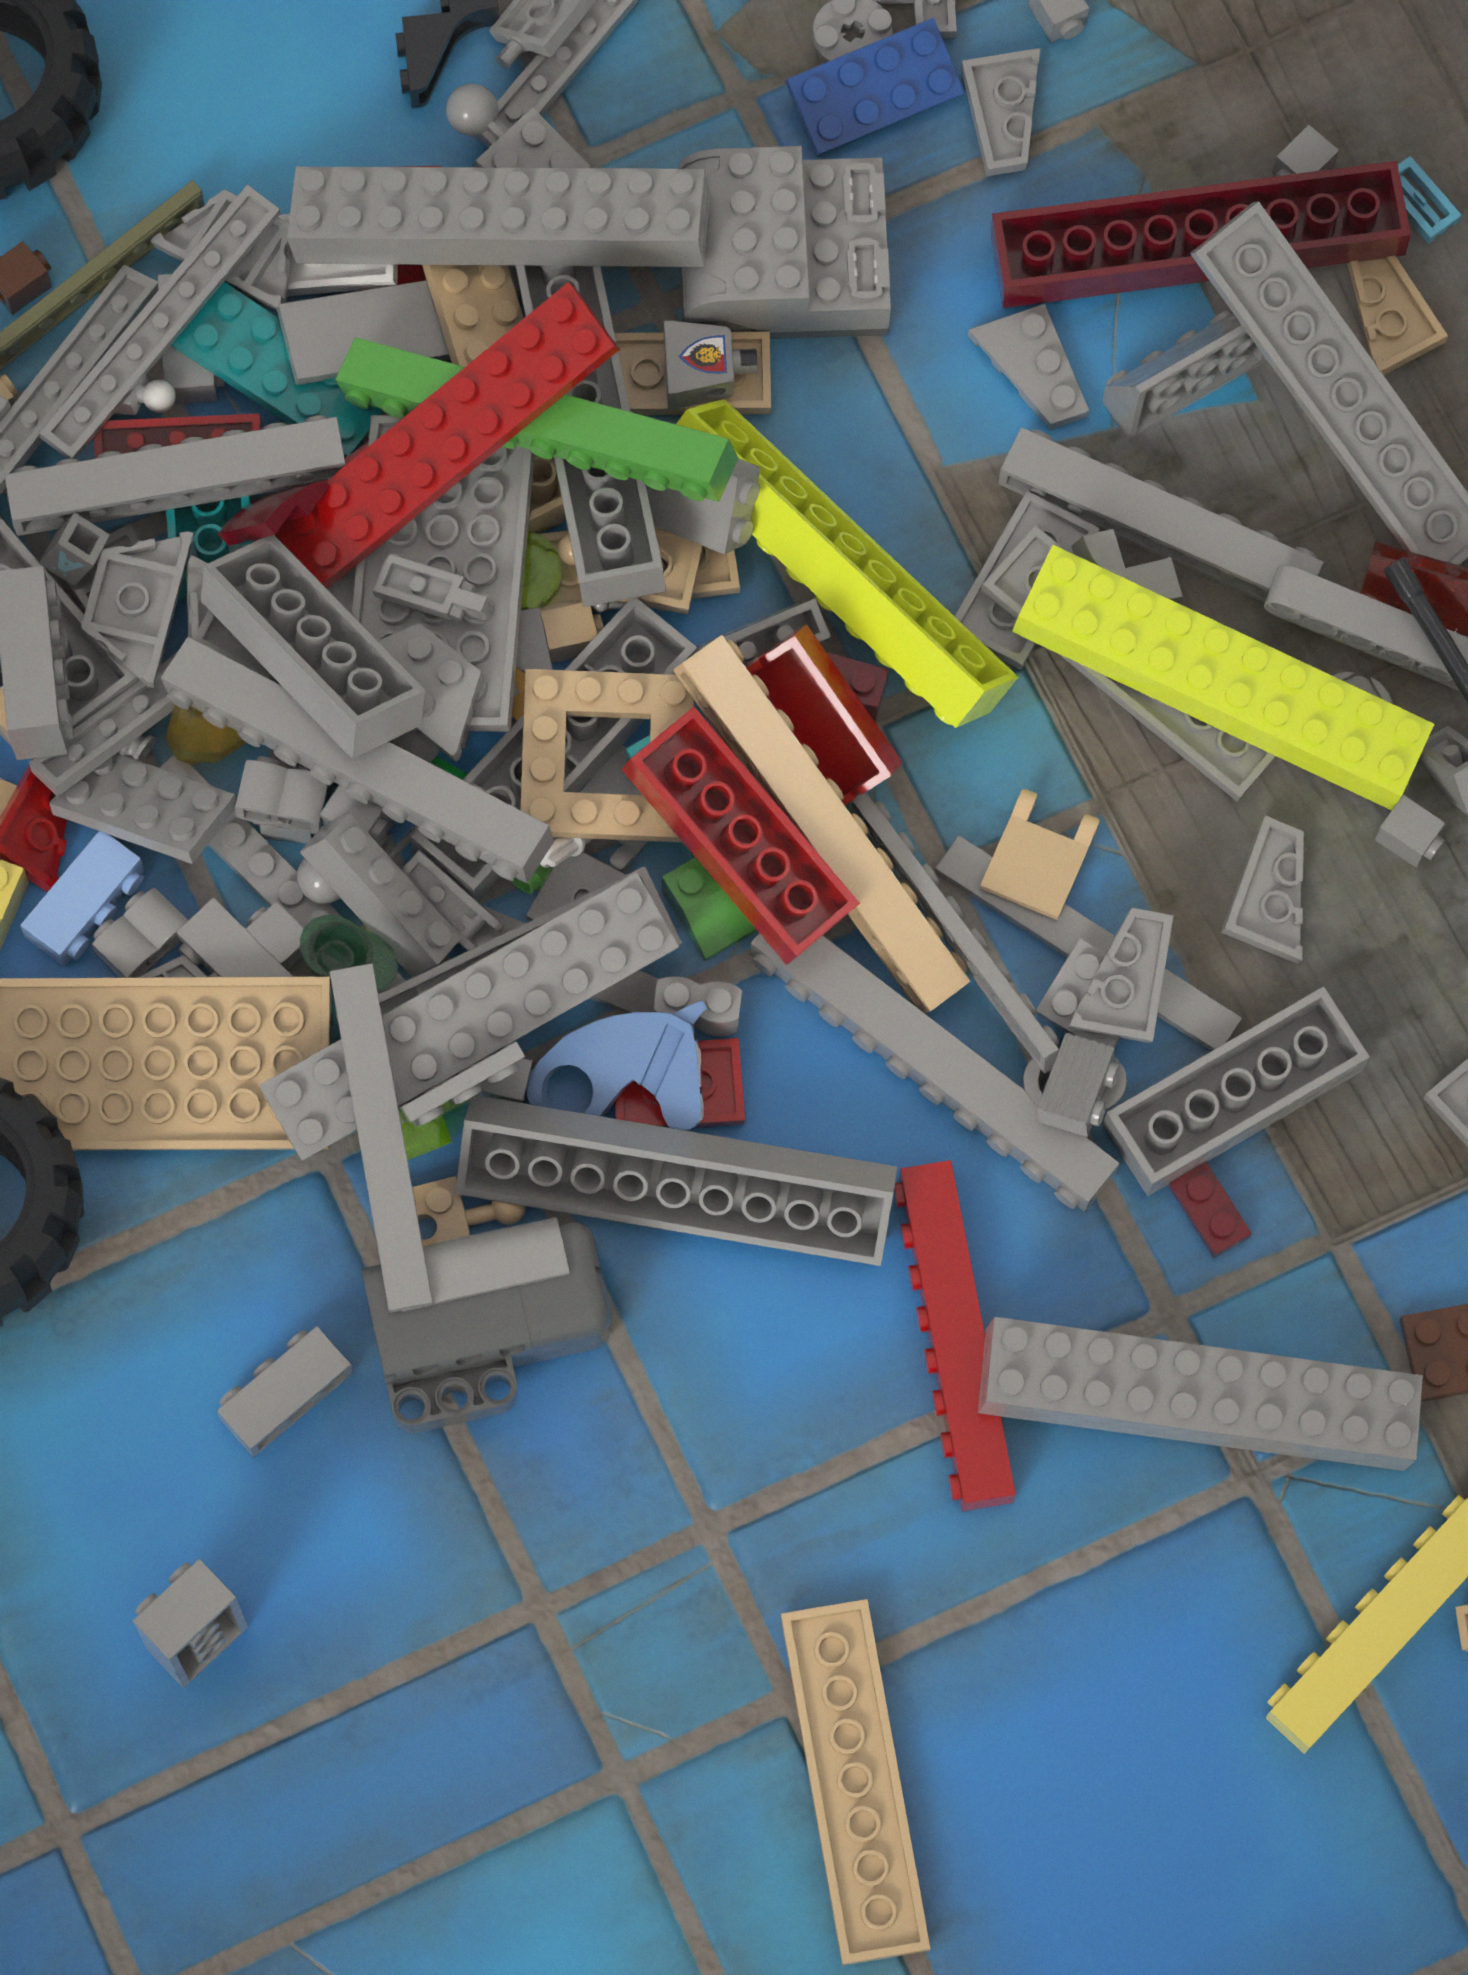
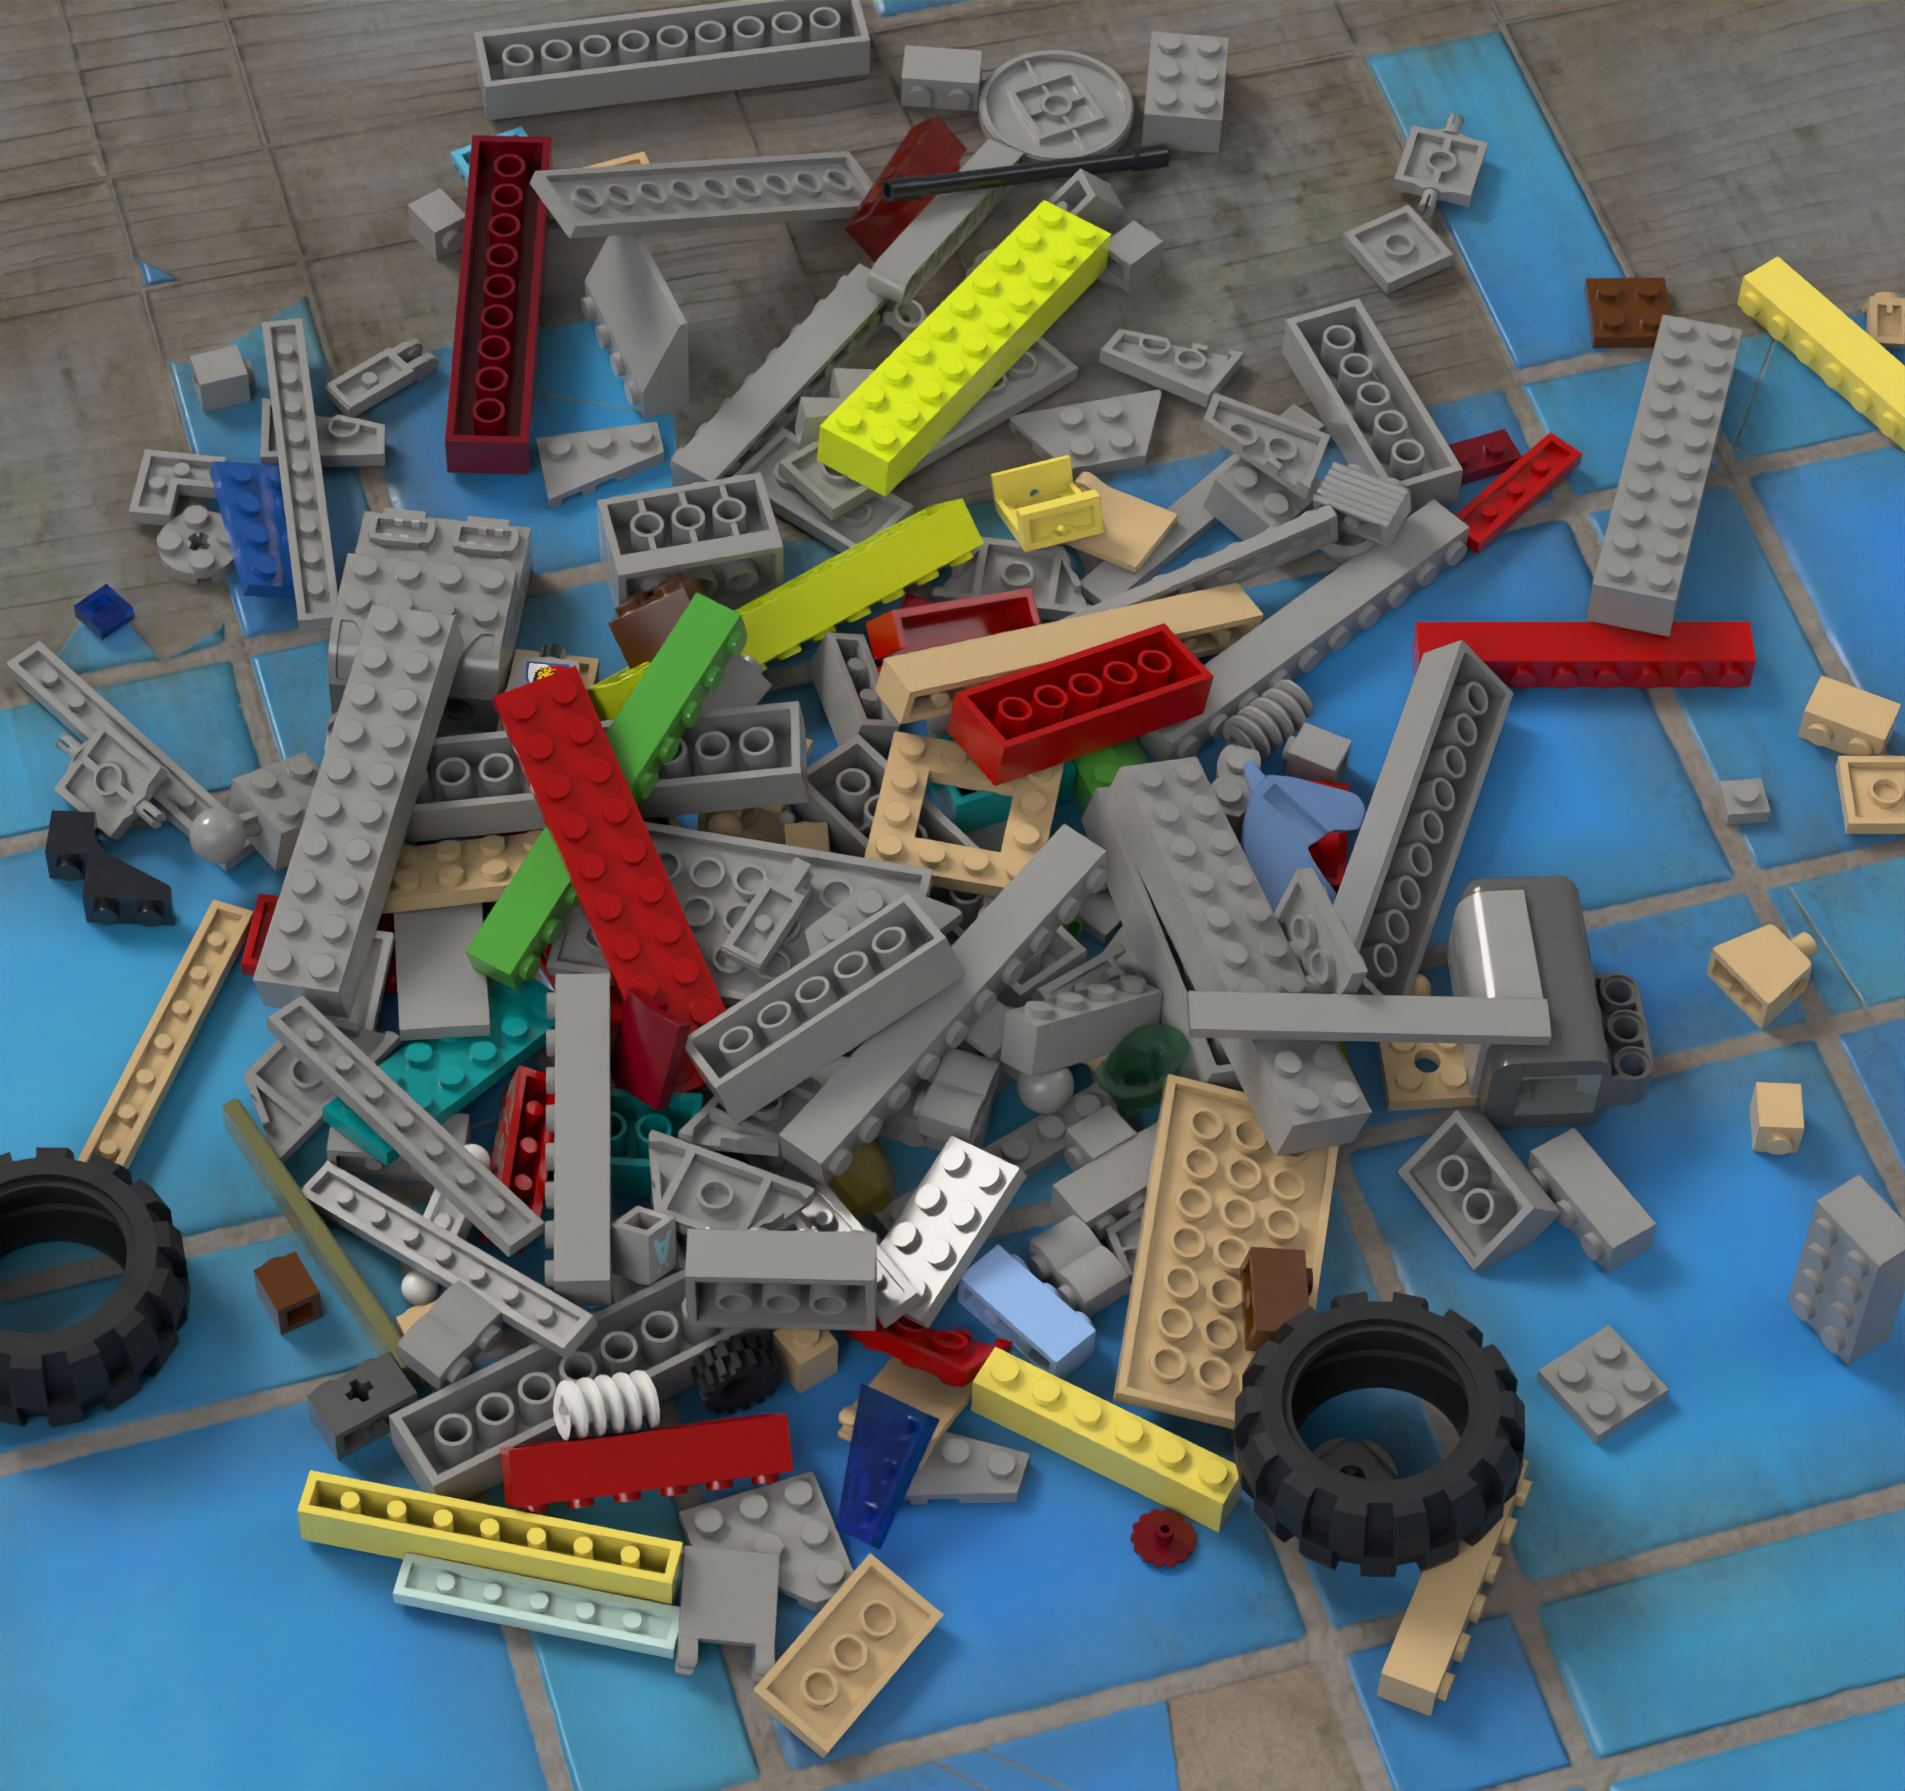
camera: 80 degrees left, 20 degrees down
none -> tan plate [78,899,254,1169]
none -> light grey plate [262,318,338,632]
none -> light grey hinge [324,338,439,417]
none -> light grey brick [597,472,784,613]
none -> reddish brown brick [608,573,706,669]
none -> light grey plate [882,299,928,341]
none -> light grey wing [932,537,1091,621]
none -> light yellow window [991,455,1104,552]
none -> light grey wing [1009,389,1162,479]
none -> light grey piece [1222,680,1314,759]
none -> reddish brown brick [1240,1247,1313,1351]
none -> light grey brick [1282,722,1352,782]
none -> light grey slope [1397,1109,1561,1271]
none -> red plate [1455,432,1582,554]
none -> light grey plate [1536,1325,1669,1445]
none -> tan torso [1706,924,1818,1030]
none -> light grey plate [1717,778,1770,825]
none -> tan brick [1750,1082,1804,1155]
none -> tan brick [1798,675,1901,756]

